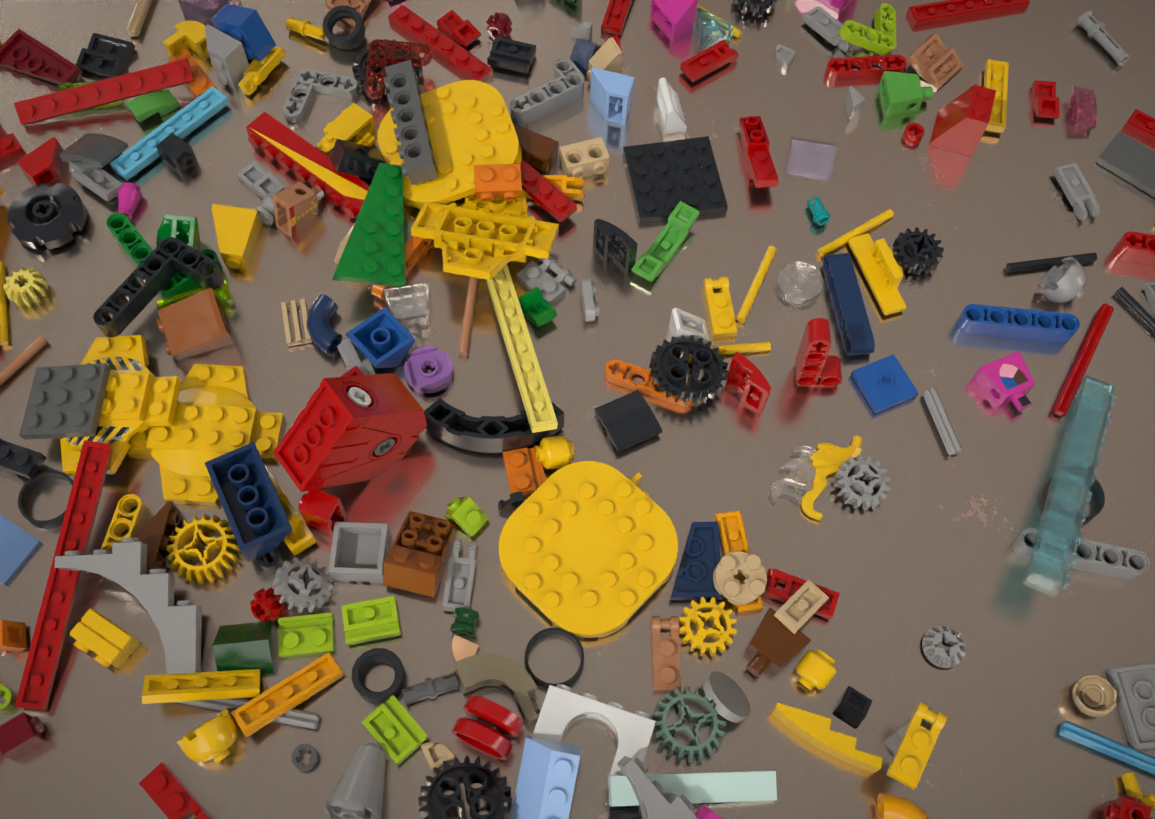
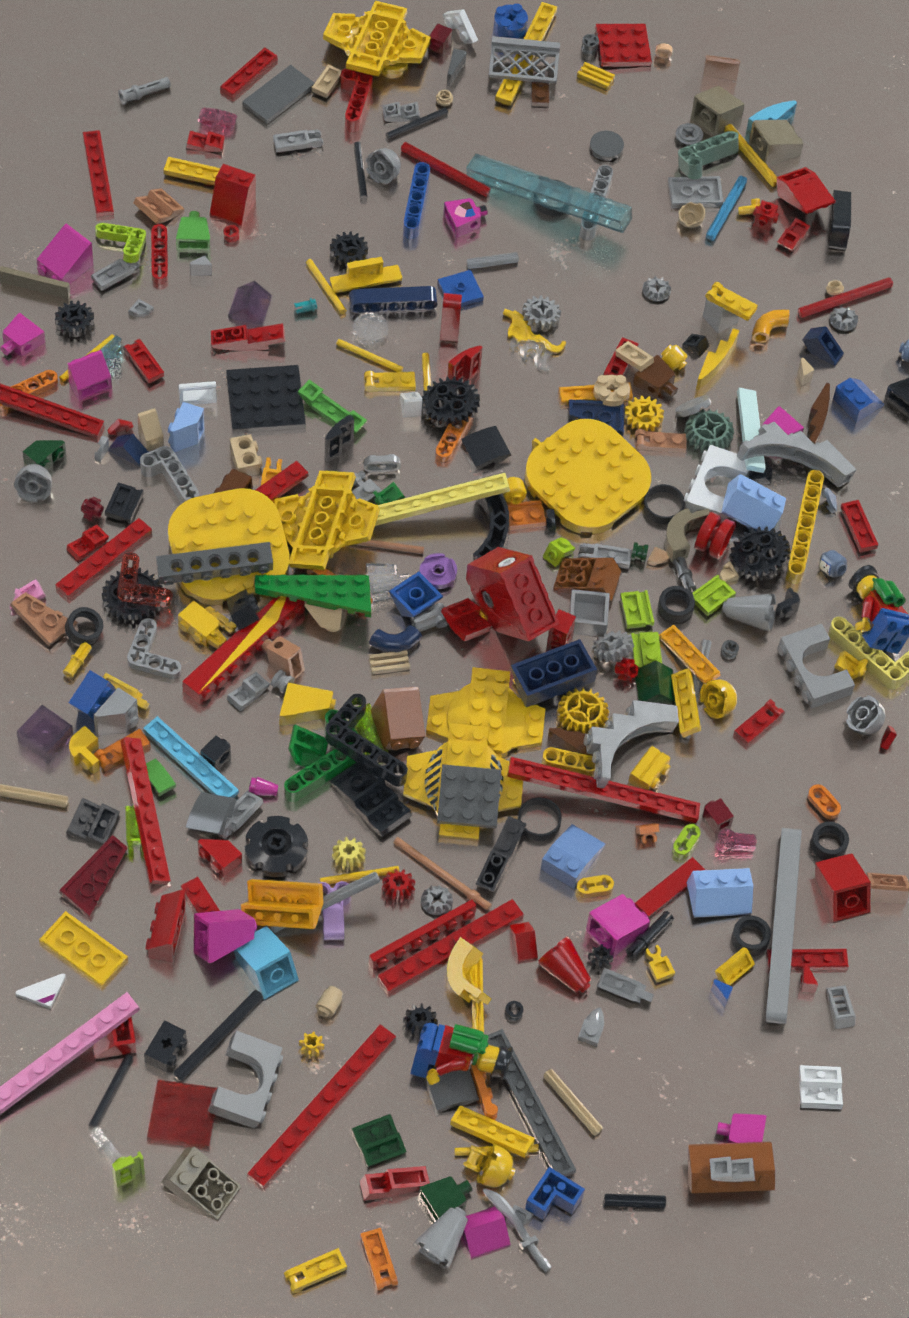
camera: 90 degrees left, 5 degrees down
orange bracket [474,164,522,202] -> none
none -> black slope [330,762,412,837]

